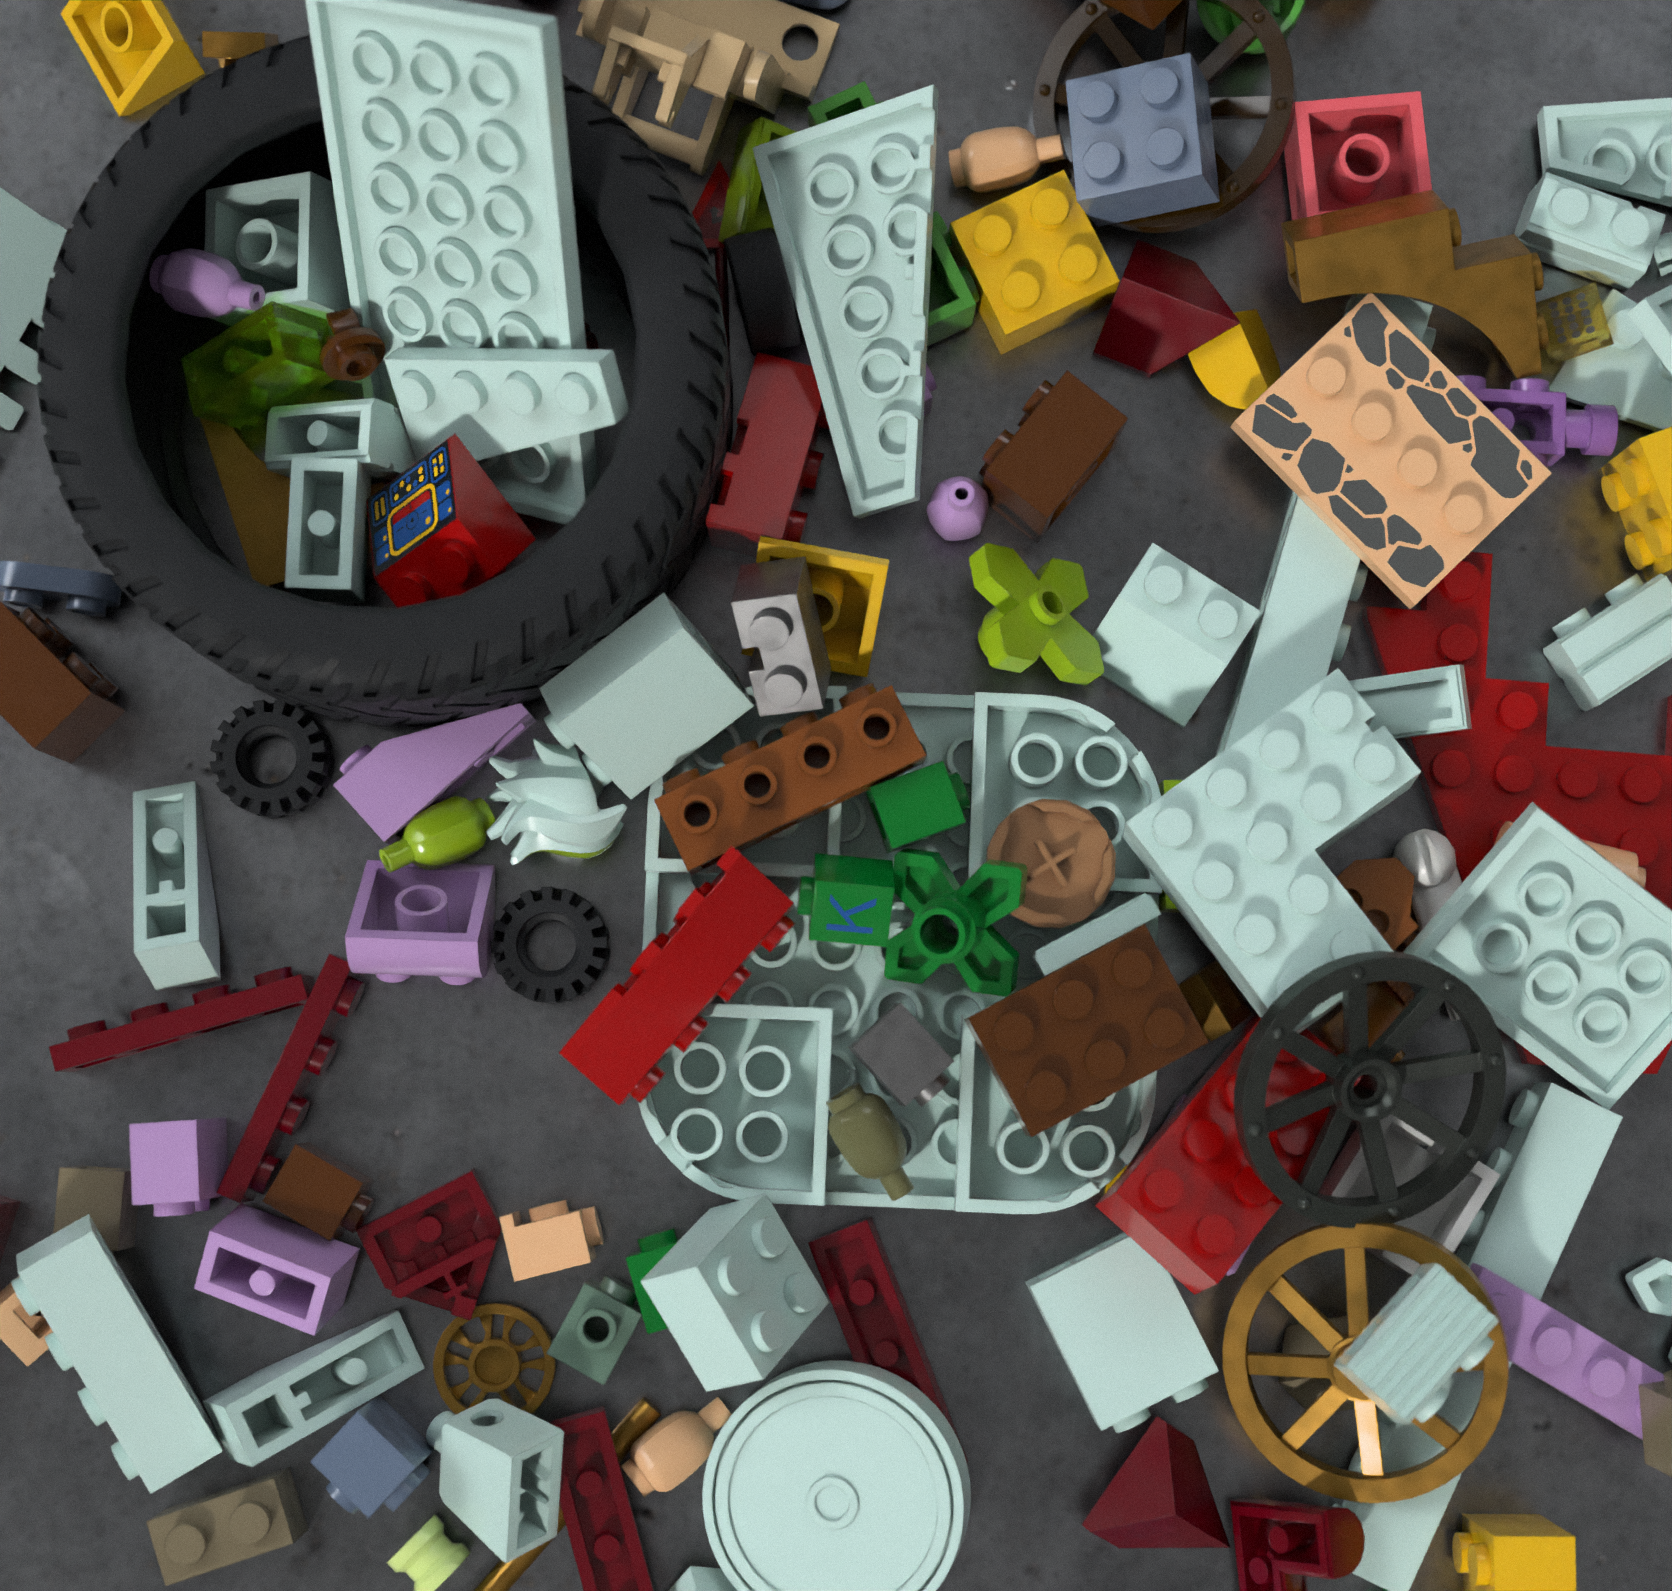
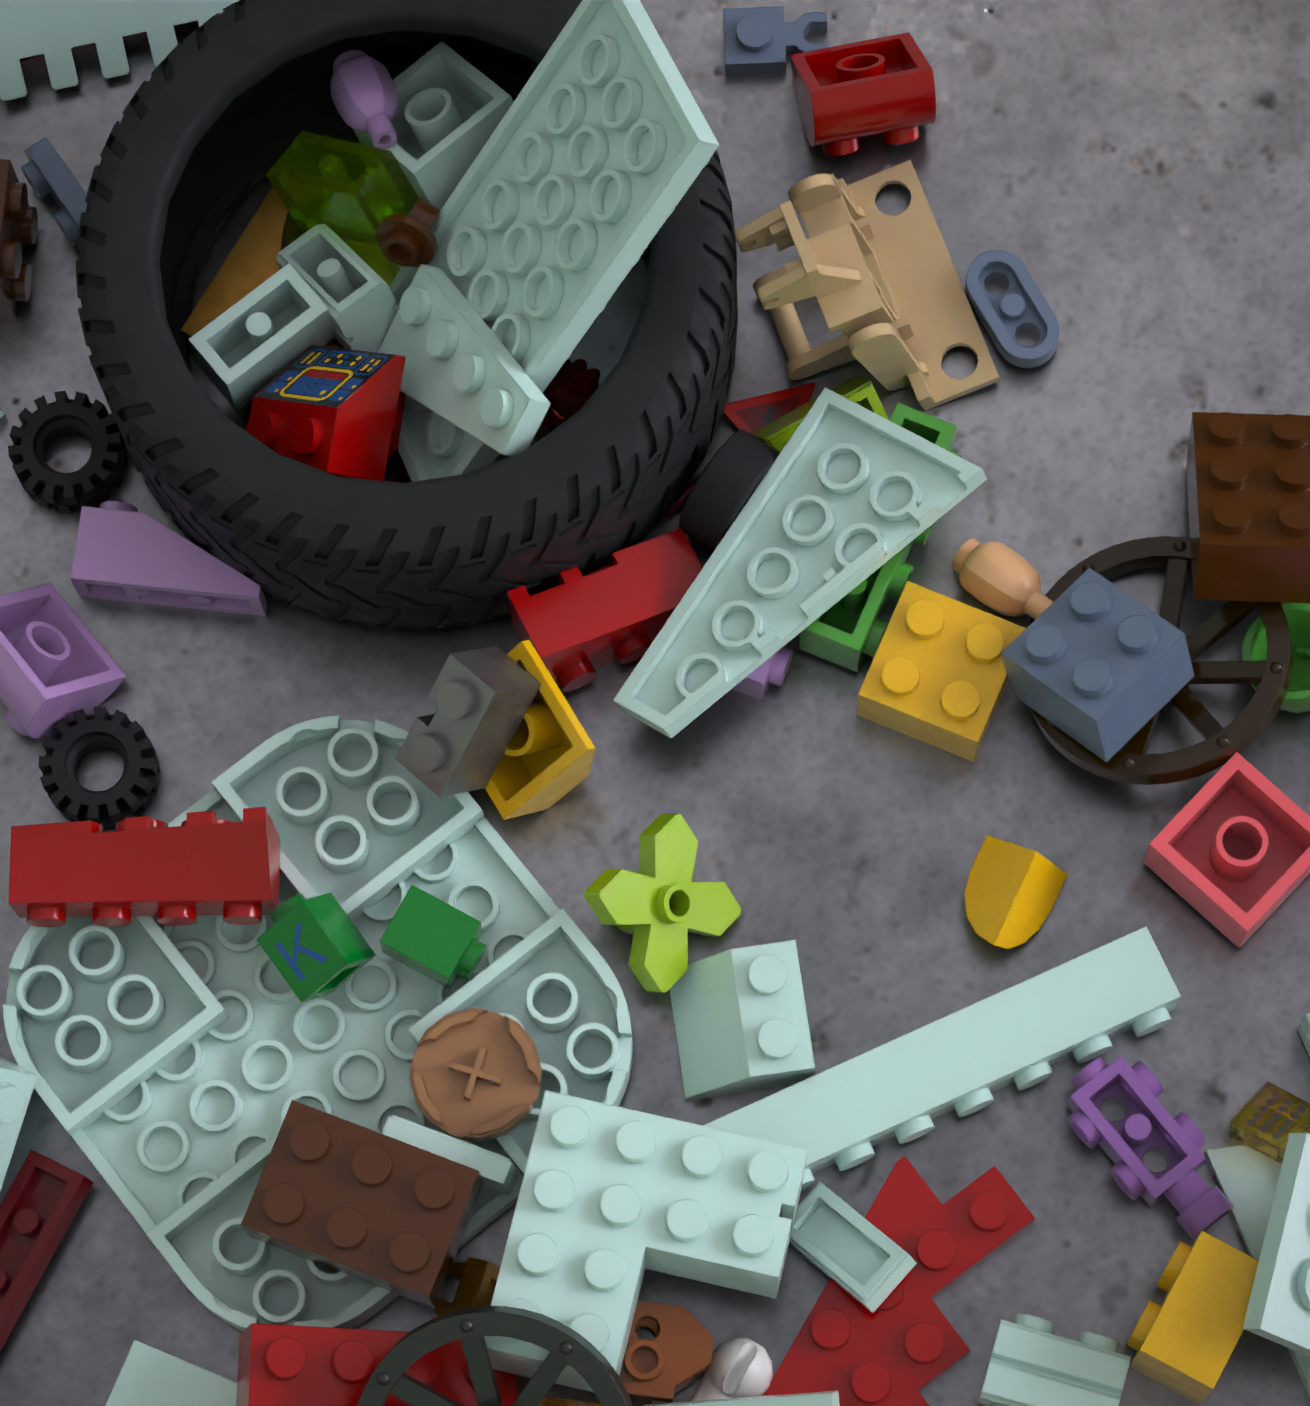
camera: 55 degrees right, 10 degrees down
lime plant [379,796,495,873] -> none
light aqua hair [486,738,627,865] -> none
light aqua brick [539,593,754,799] -> none
dark orange brick [654,683,926,876] -> none
olive plant [826,1083,914,1201] -> none
flat silver brick [848,1002,954,1107] -> none
green plant [884,848,1028,997] -> none
lavender plant [926,476,989,541] -> none
reddish brown brick [979,370,1128,544] -> none
dark red slope [1092,239,1241,377] -> none
light nougat plate [1230,293,1552,609] -> none
pearl gold arch [1281,190,1549,379] -> none

